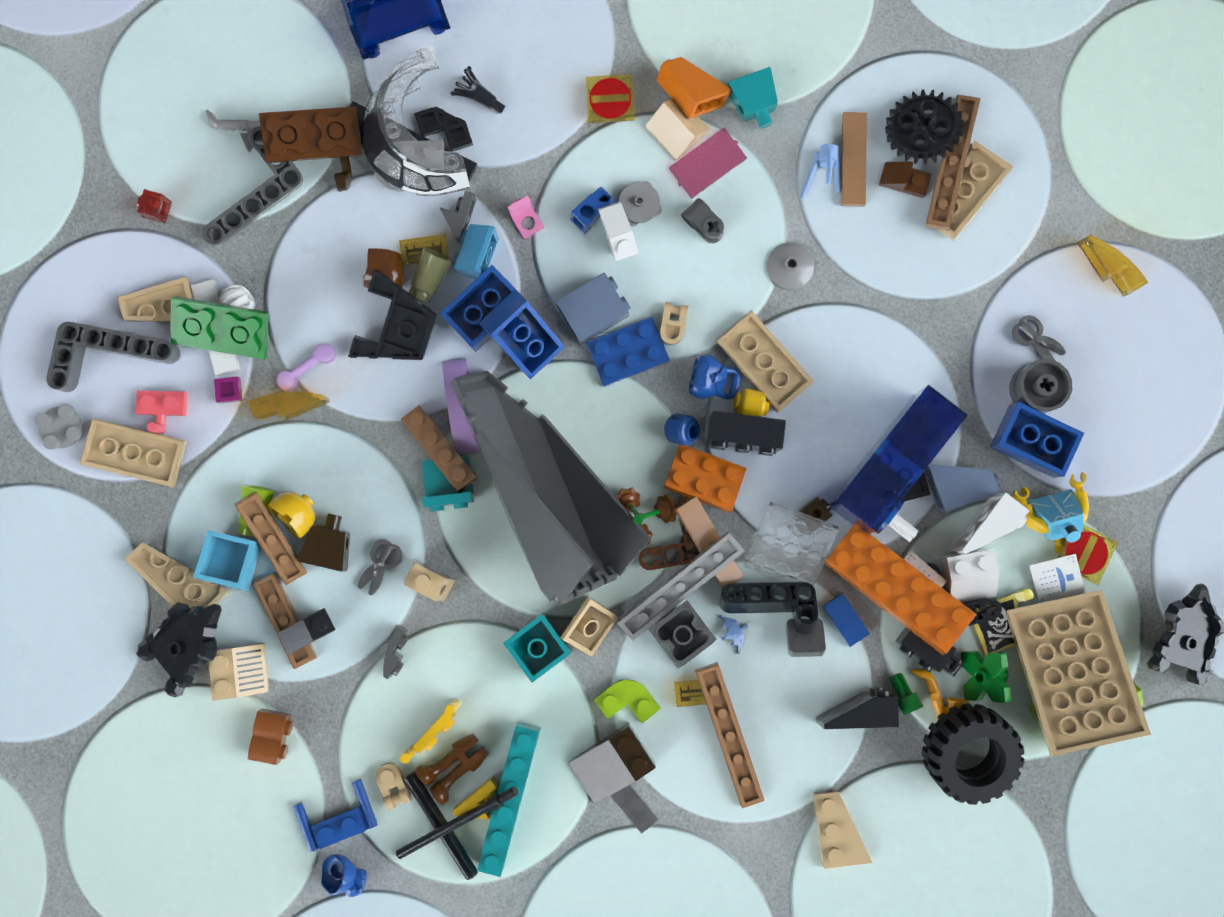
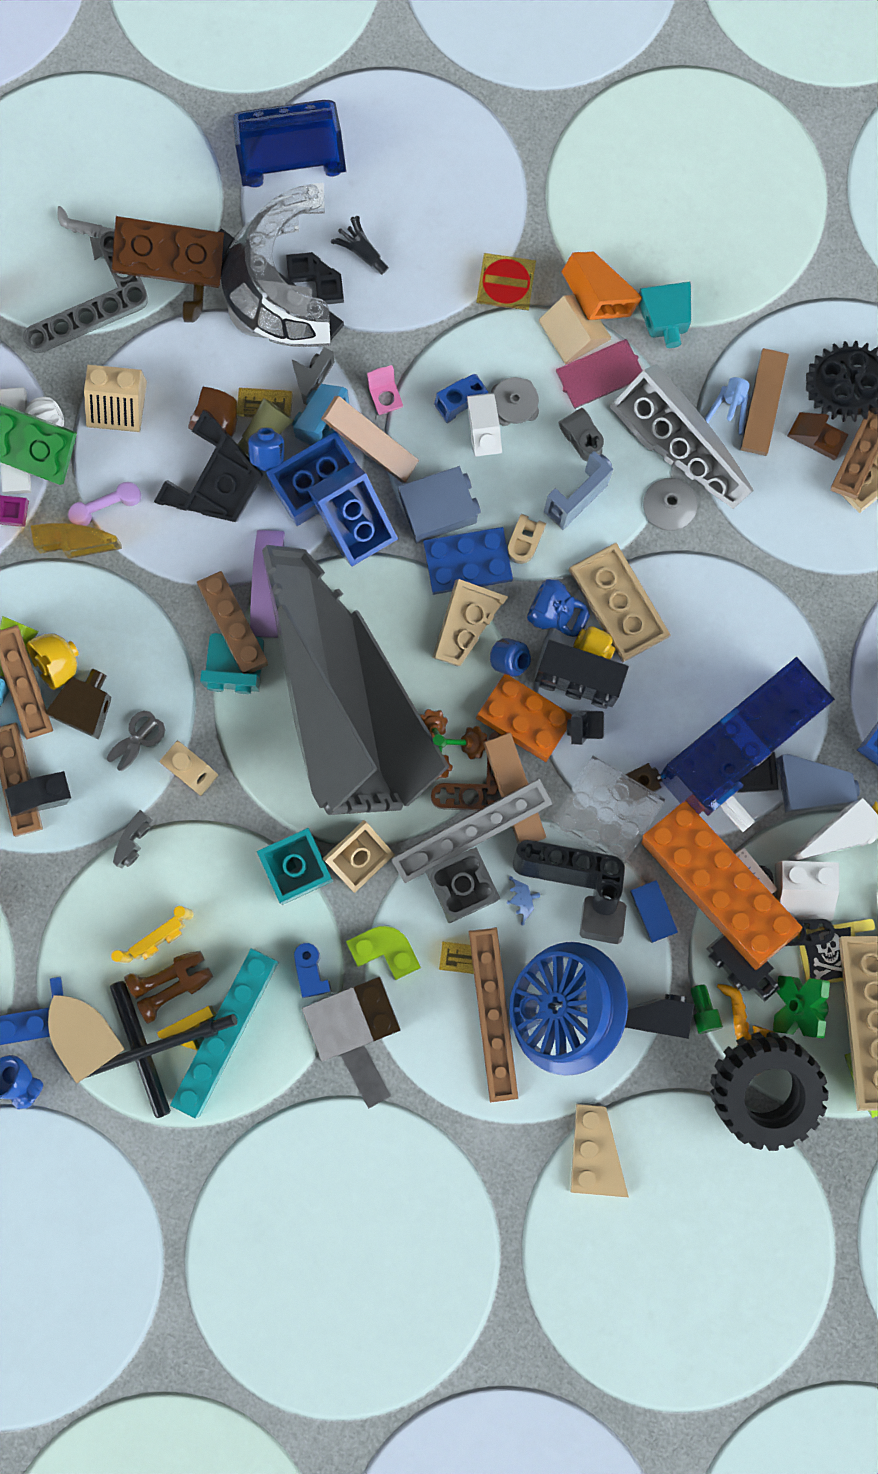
camera: 10 degrees right, 5 degrees down
tan plate [376,763,412,811] -> none
none -> tan shield [48,995,125,1084]
none -> tan slope [84,365,147,432]
none -> blue head [248,428,284,471]
none -> blue leg [294,943,332,998]
none -> tile [321,396,419,483]
none -> tan wing [432,579,508,666]
none -> blue piece [509,942,628,1076]
none -> sand blue panel [544,451,613,530]
none -> black bracket [567,710,604,745]
none -> light grey wedge [609,364,754,509]

